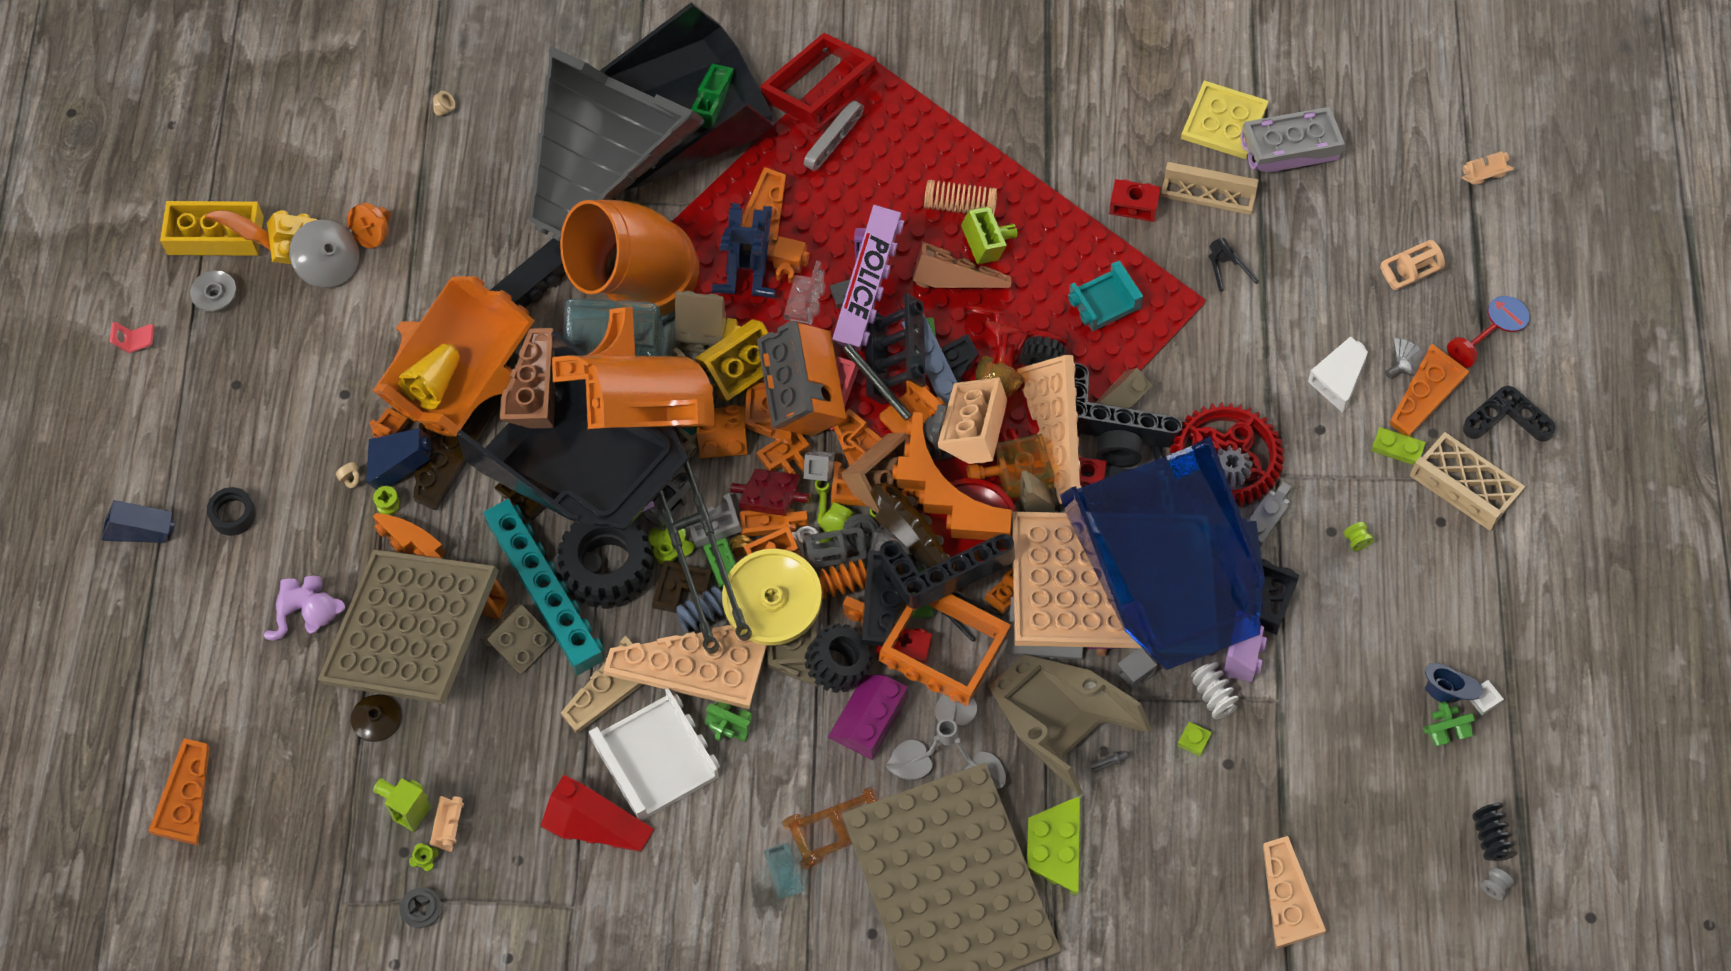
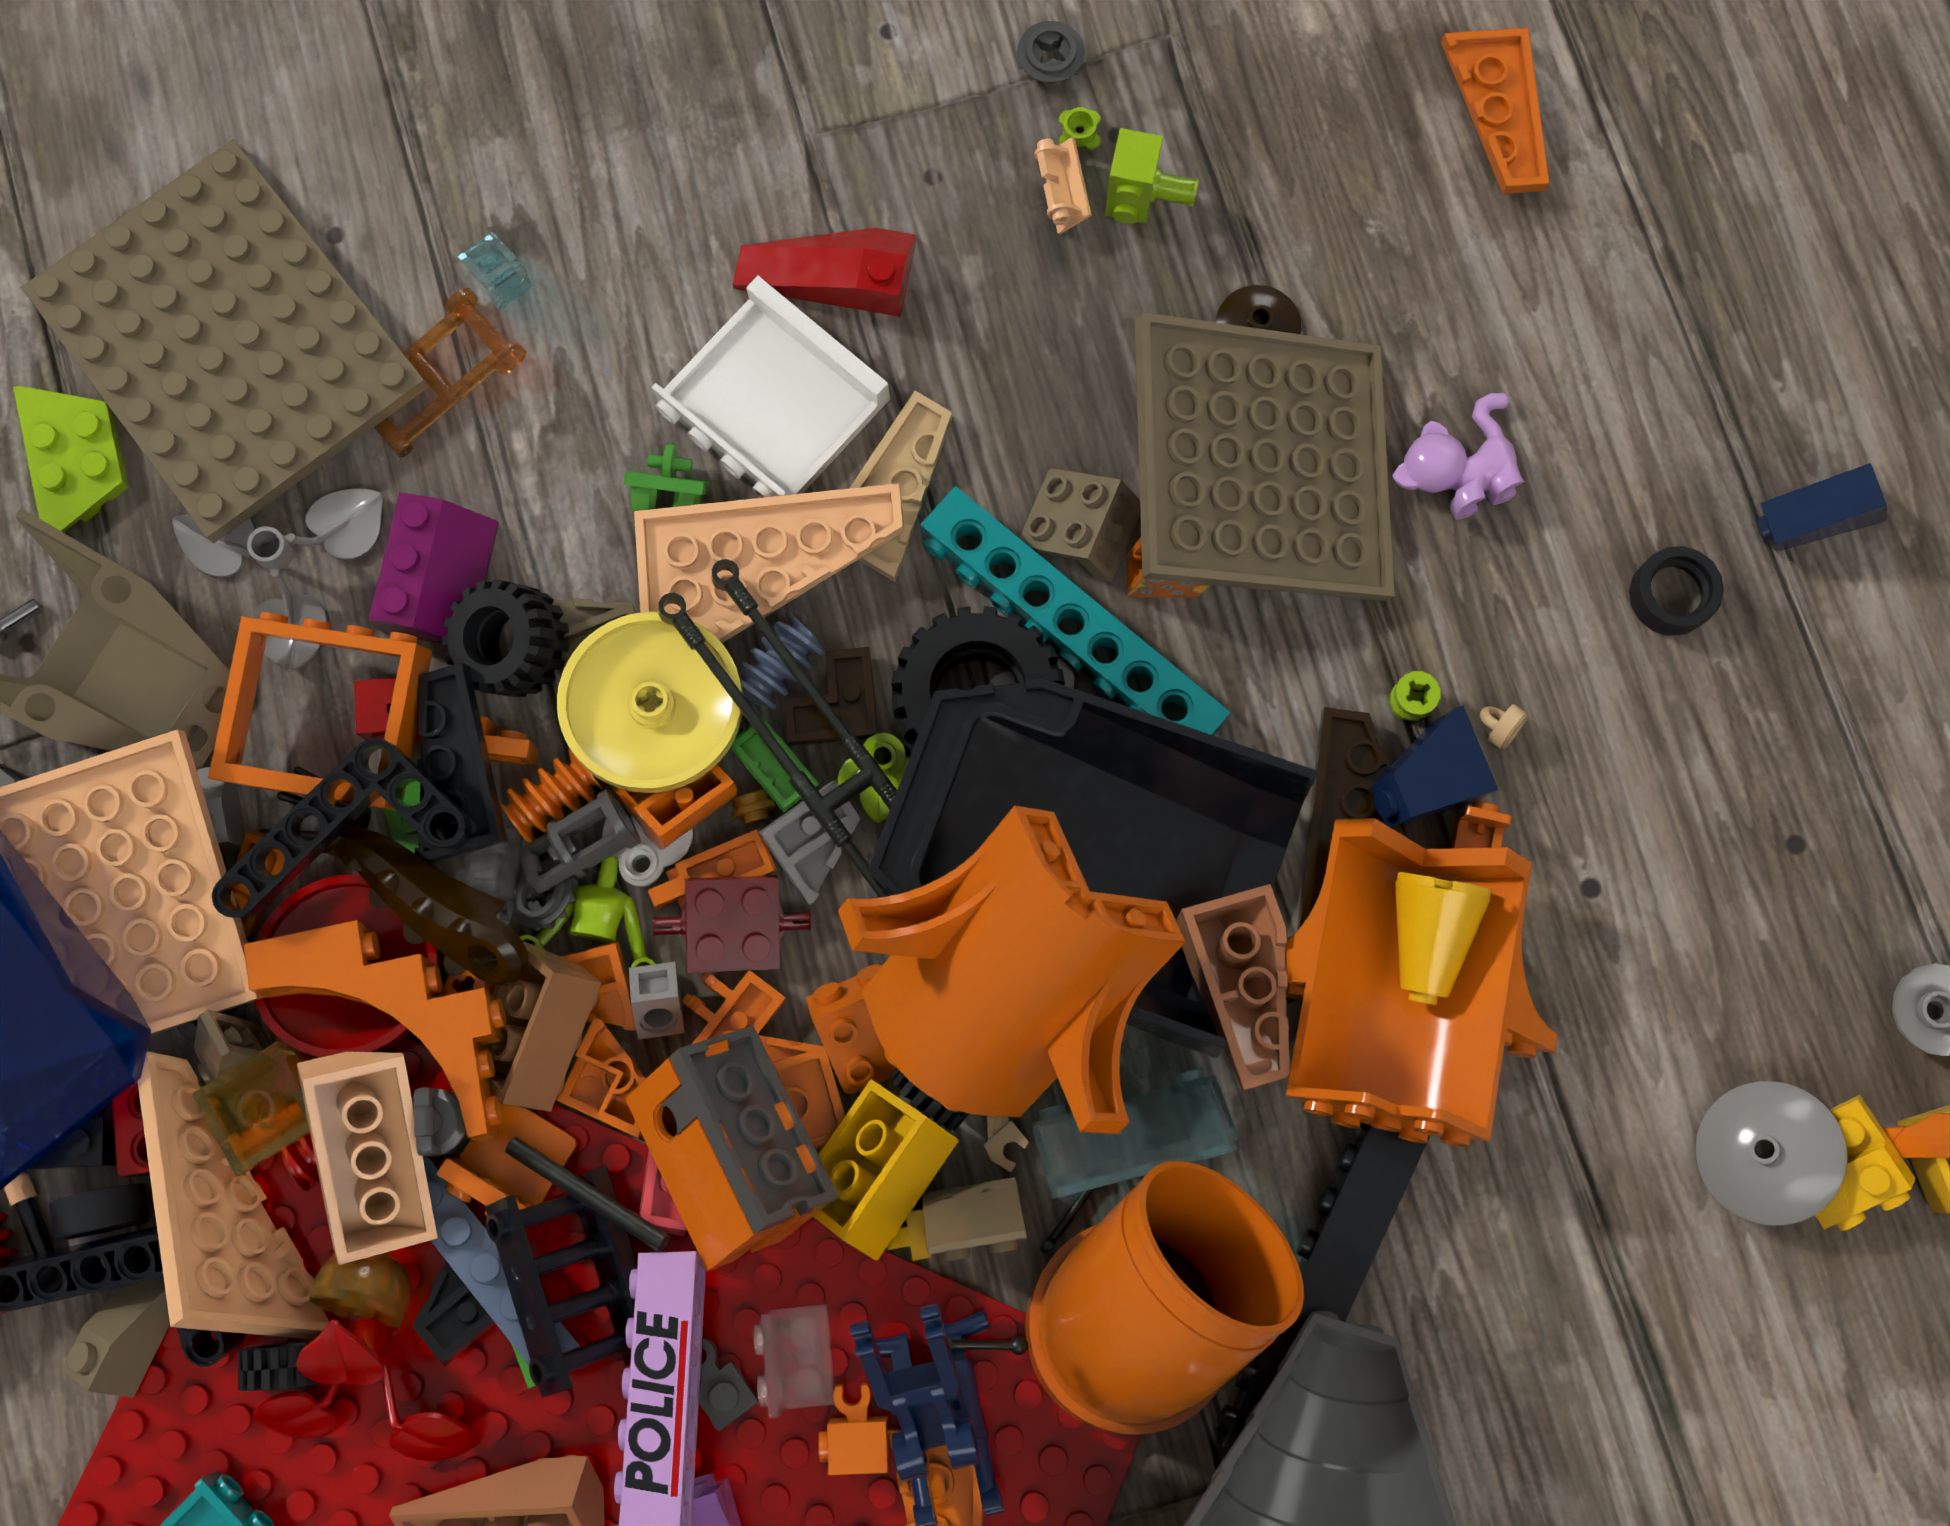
camera: 160 degrees right, 15 degrees up
orange tile [347,203,391,249] -> none
orange slope [373,513,446,559] -> none
none -> pearl dark grey hinge [946,1334,1028,1356]

